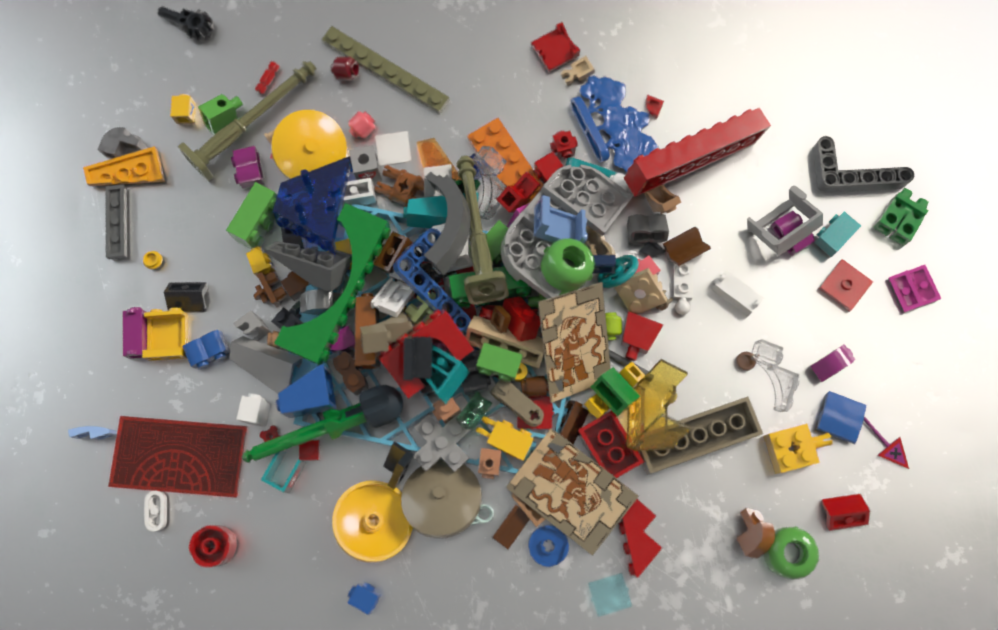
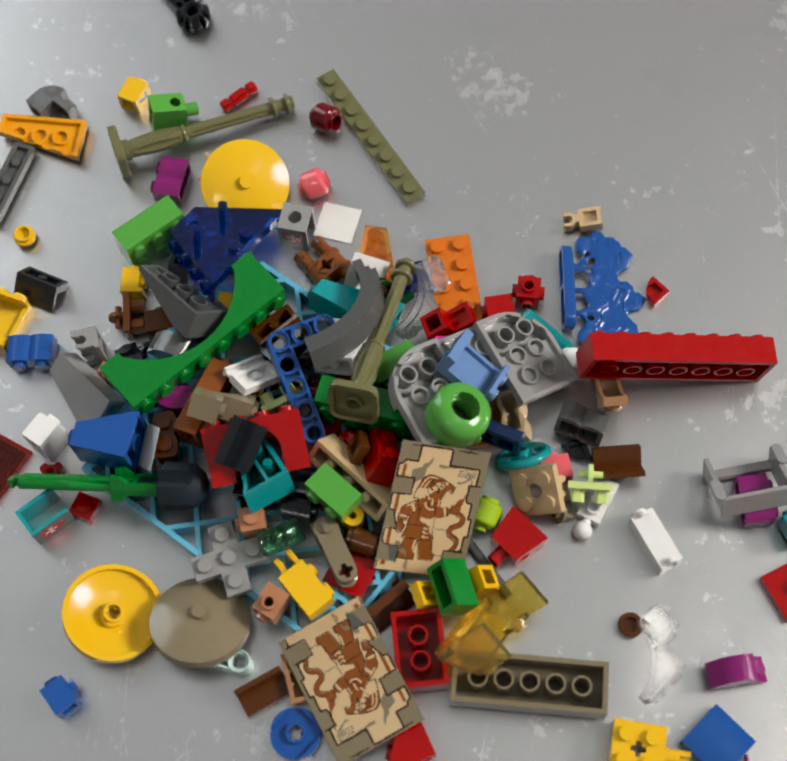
camera: 25 degrees right, 10 degrees down
white brick [333,178,377,209] -> none
black panel [383,441,415,489] -> none
red piece [531,22,580,72] -> none
none -> white sticker [138,423,160,472]
none -> yellowish green hips [568,464,613,504]

